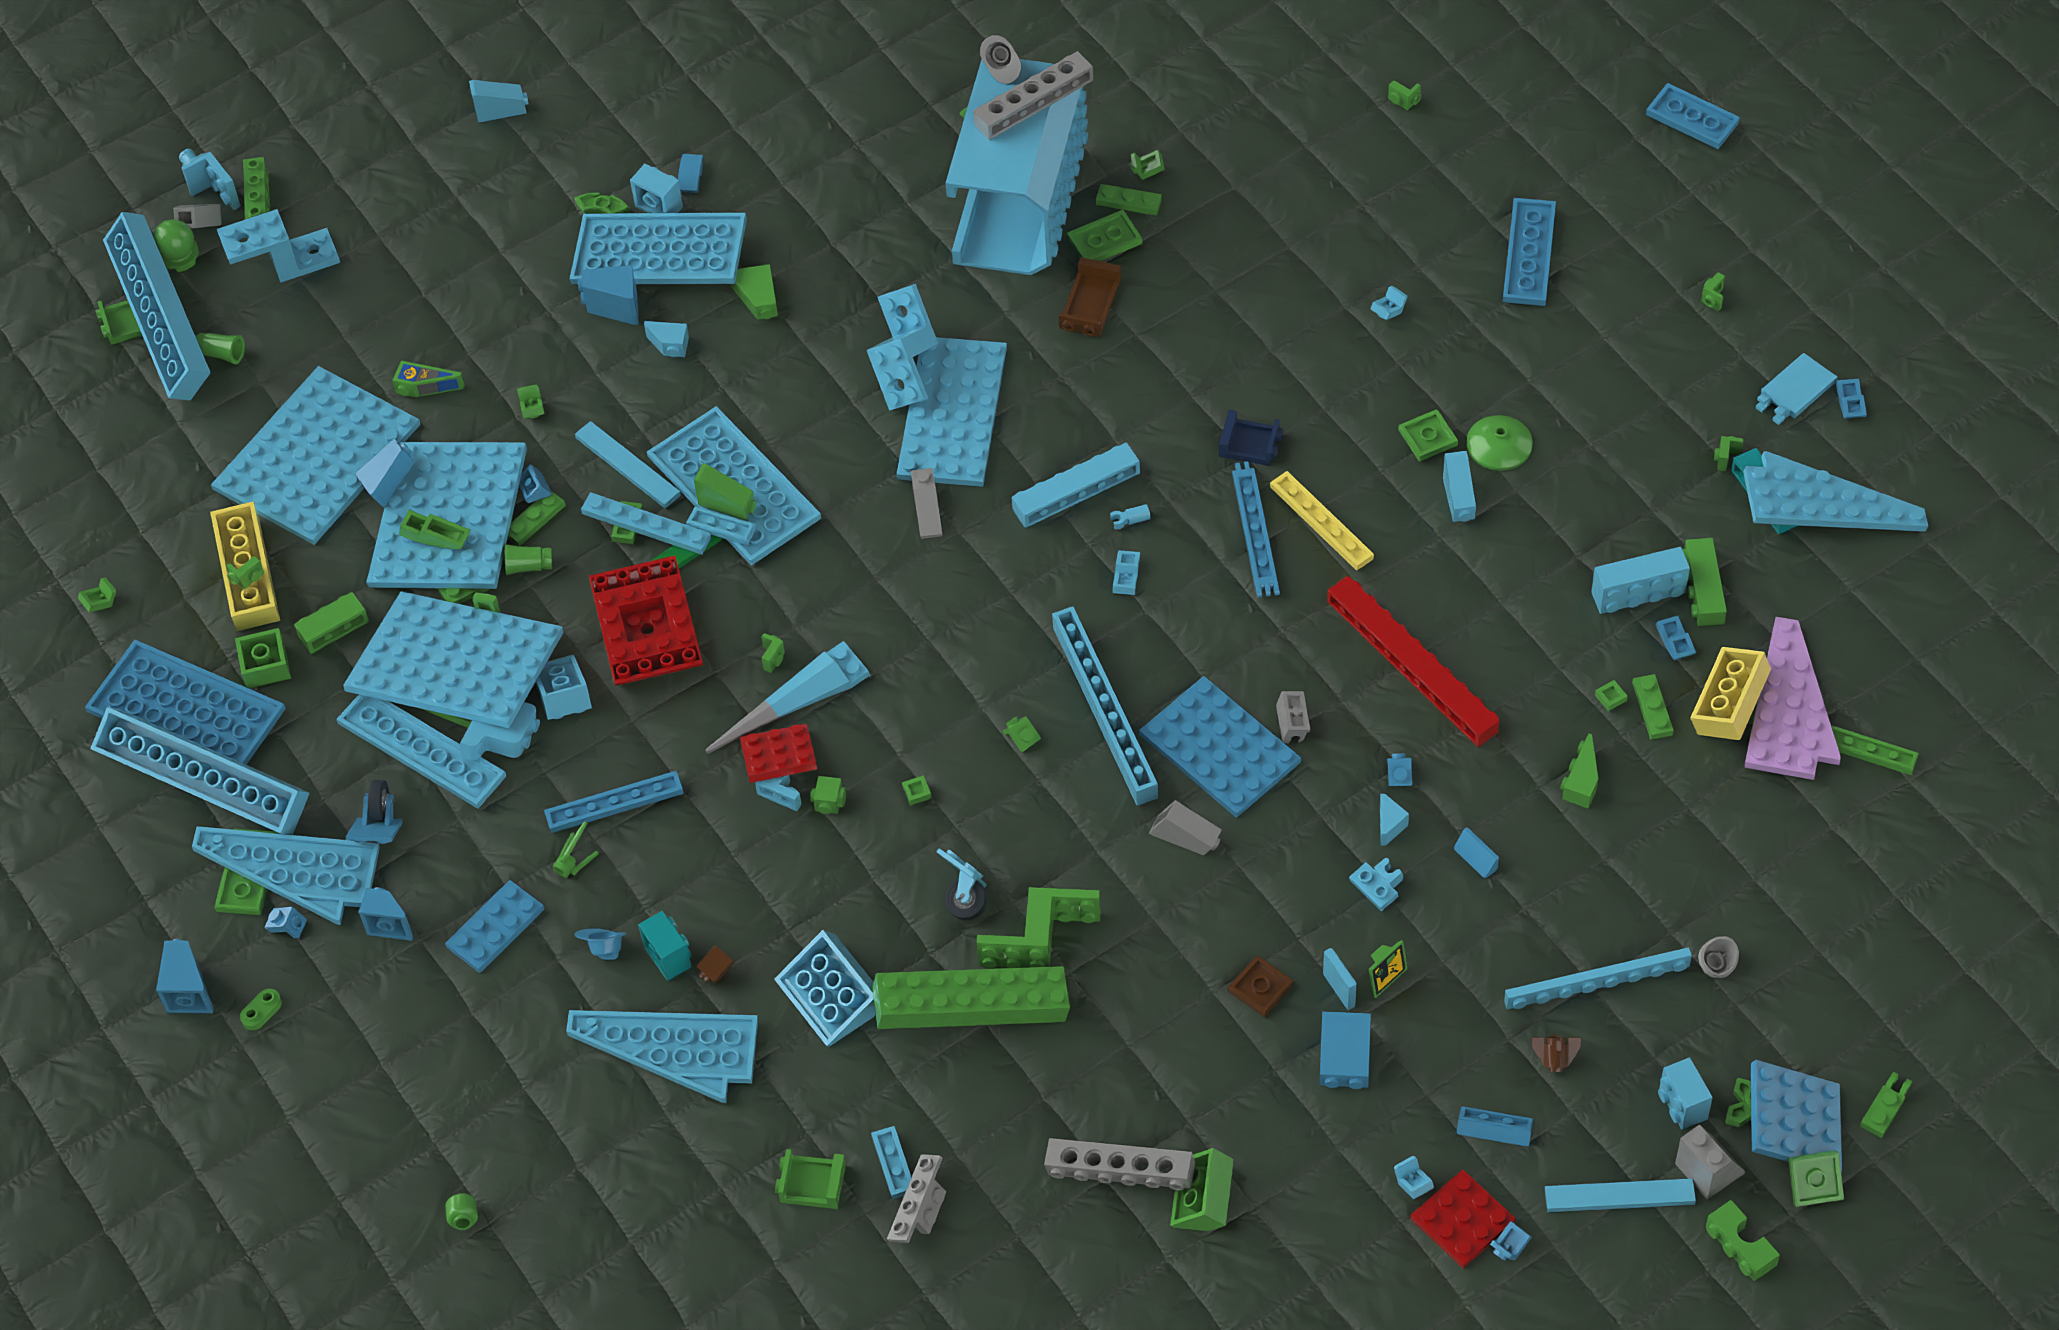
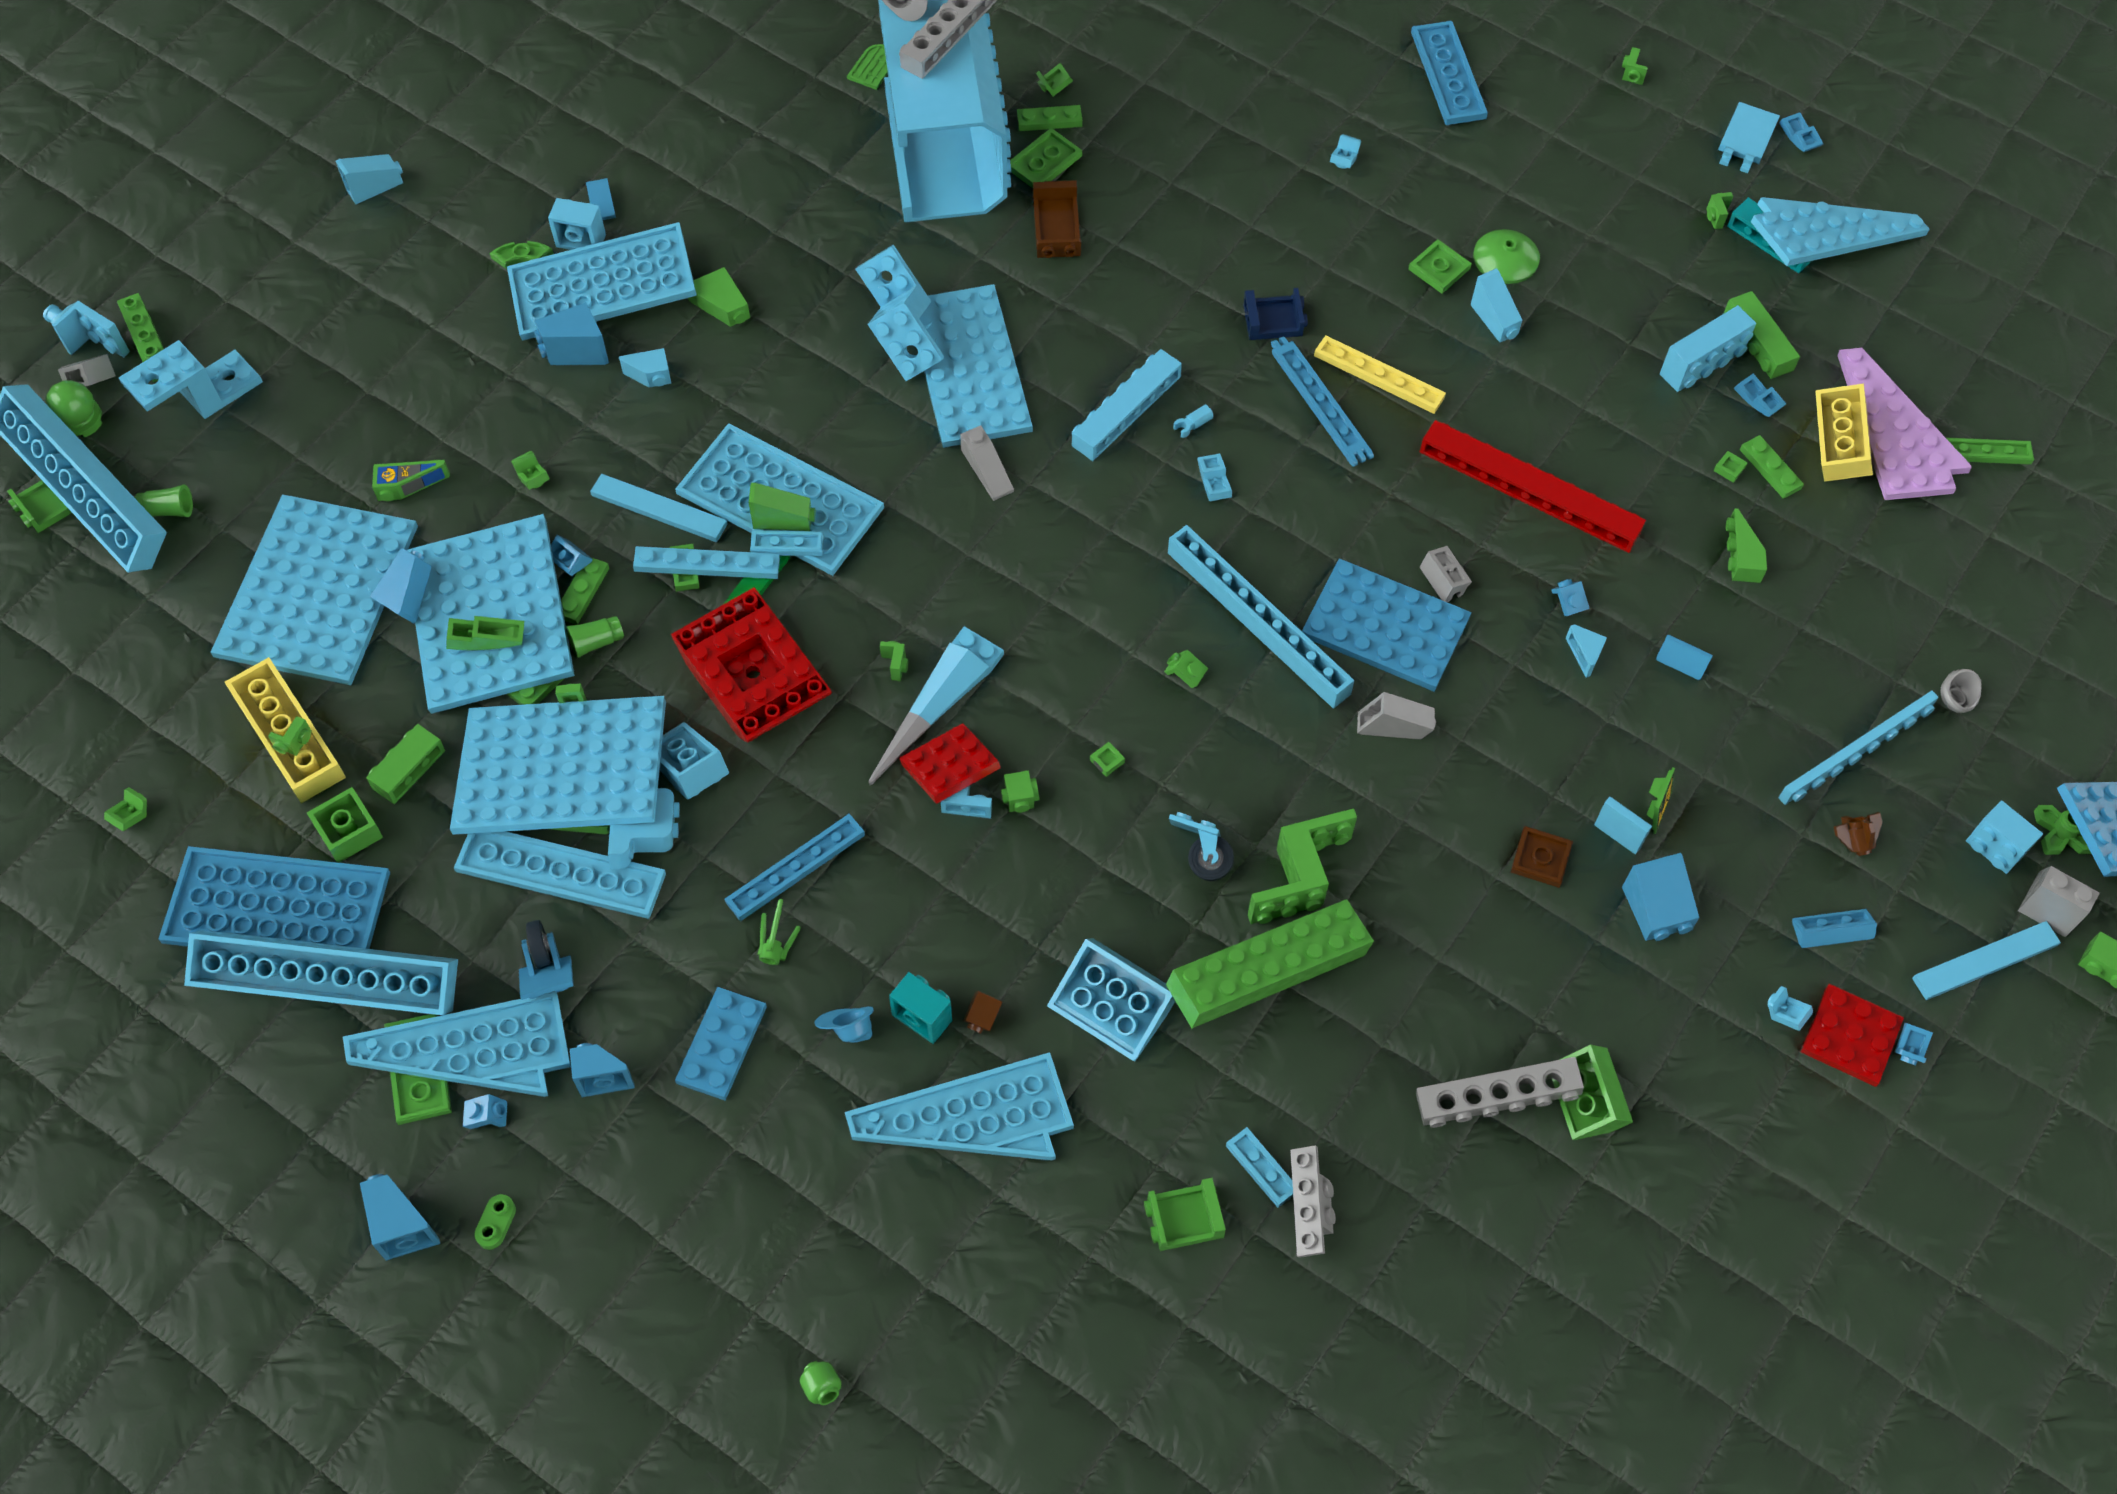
camera: 25 degrees left, 5 degrees up
medium azure plate [1349,858,1403,912] -> none

